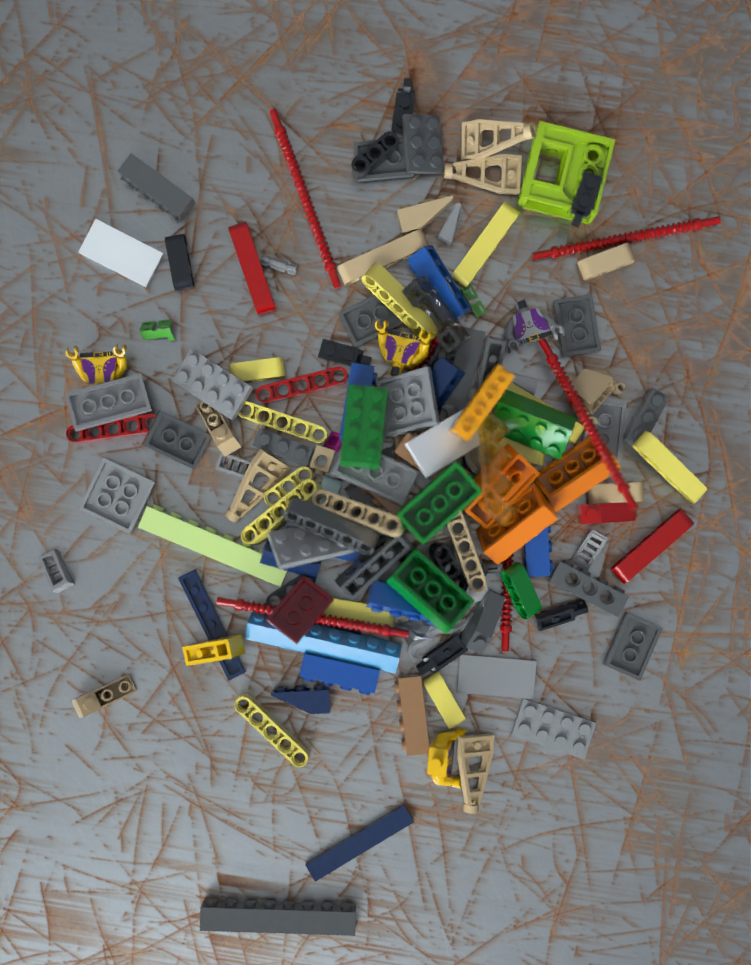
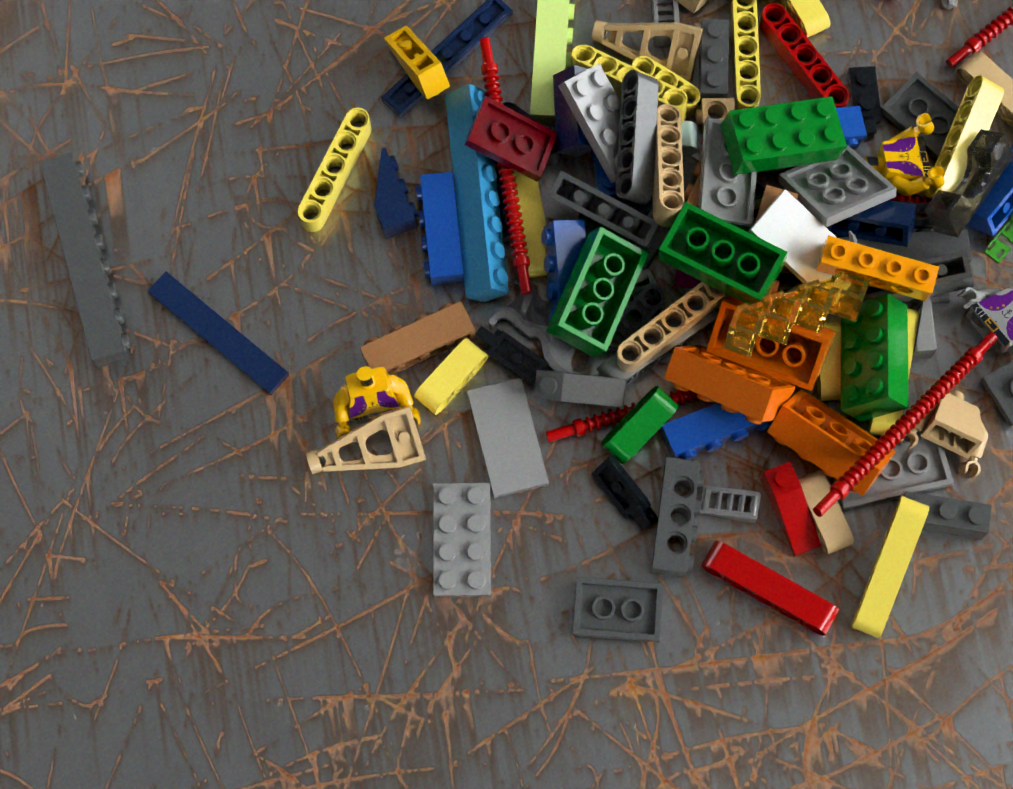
camera: 70 degrees right, 15 degrees down
dark grey bush [481,559,503,576] -> none

